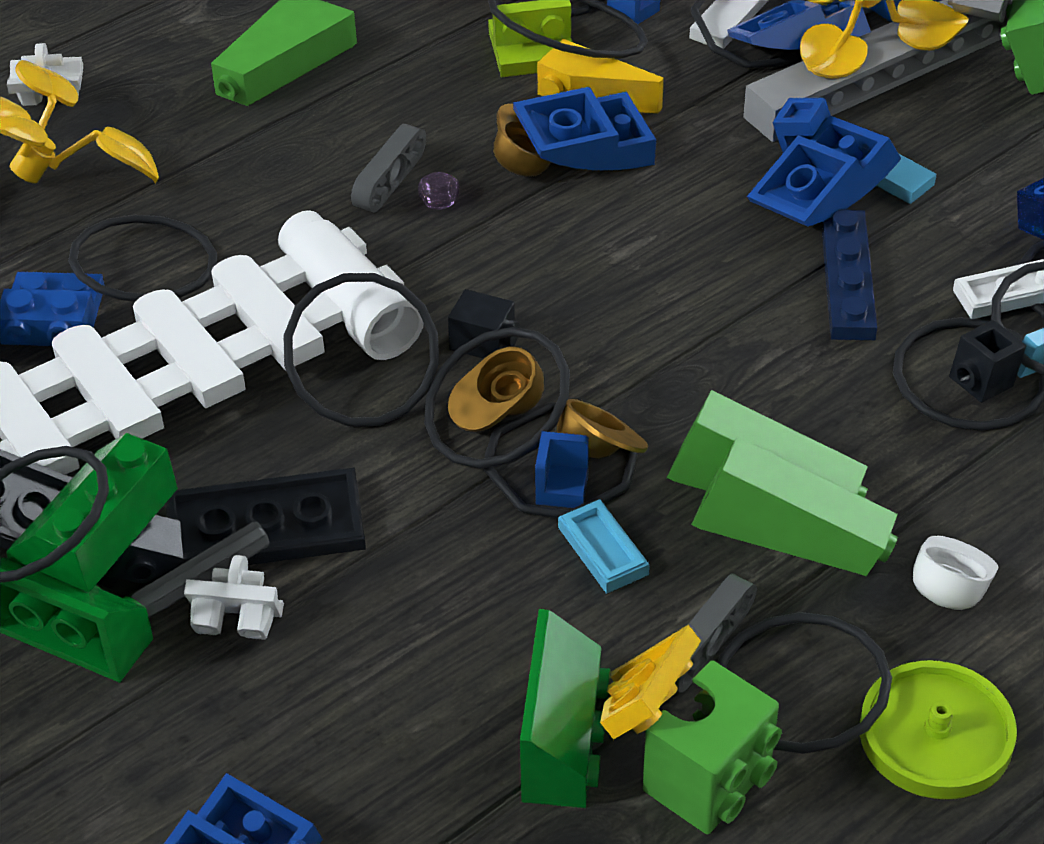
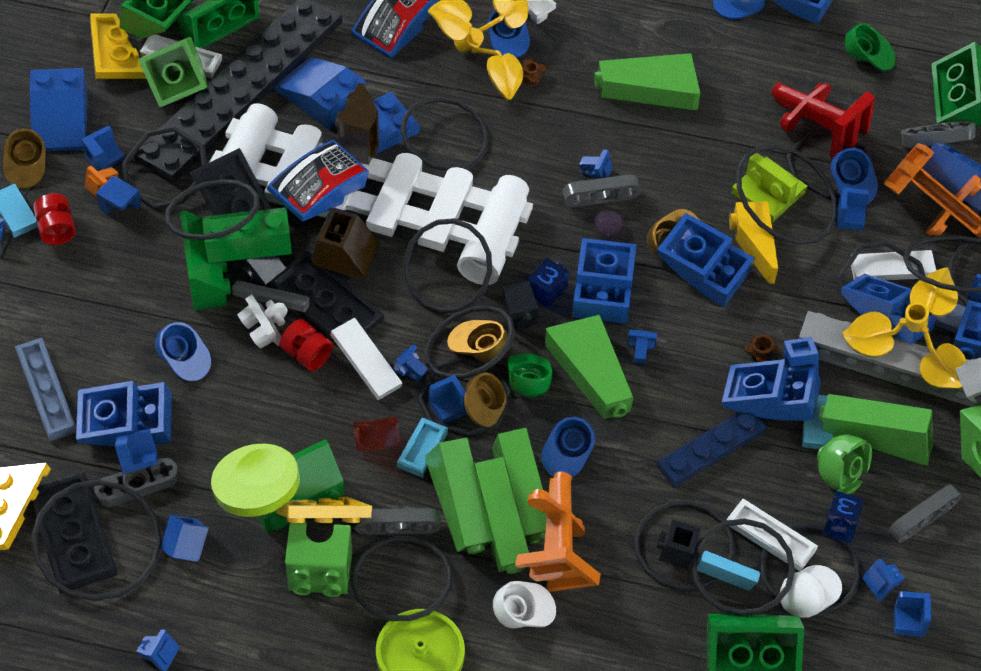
camera: 50 degrees right, 10 degrees up
none -> blue cap [155,322,211,382]
none -> lime piece [211,444,300,517]
none -> slope [267,140,369,222]
none -> red wheel [279,319,333,372]
none -> dark brown slope [312,207,379,280]
none -> white tile [331,318,402,400]
none -> dark brown slope [335,83,379,165]
none -> clear red panel [353,416,401,451]
none -> blue brick [393,344,428,383]
none -> bright green slope [425,438,493,555]
none -> blue cap [487,10,530,58]
none -> green cap [507,353,552,397]
none -> orange piece [515,472,601,592]
none -> reddish brown plate [522,59,546,85]
none -> clear blue brick [527,257,569,309]
none -> blue cap [541,417,596,477]
none -> bright green slope [545,315,633,419]
none -> blue slope [572,238,637,324]
none -> blue brick [579,149,613,179]
none -> blue brick [627,330,657,364]
none -> reddish brown plate [745,334,779,362]
none -> bright green cylinder [817,434,872,495]
none -> bright green slope [819,394,934,466]

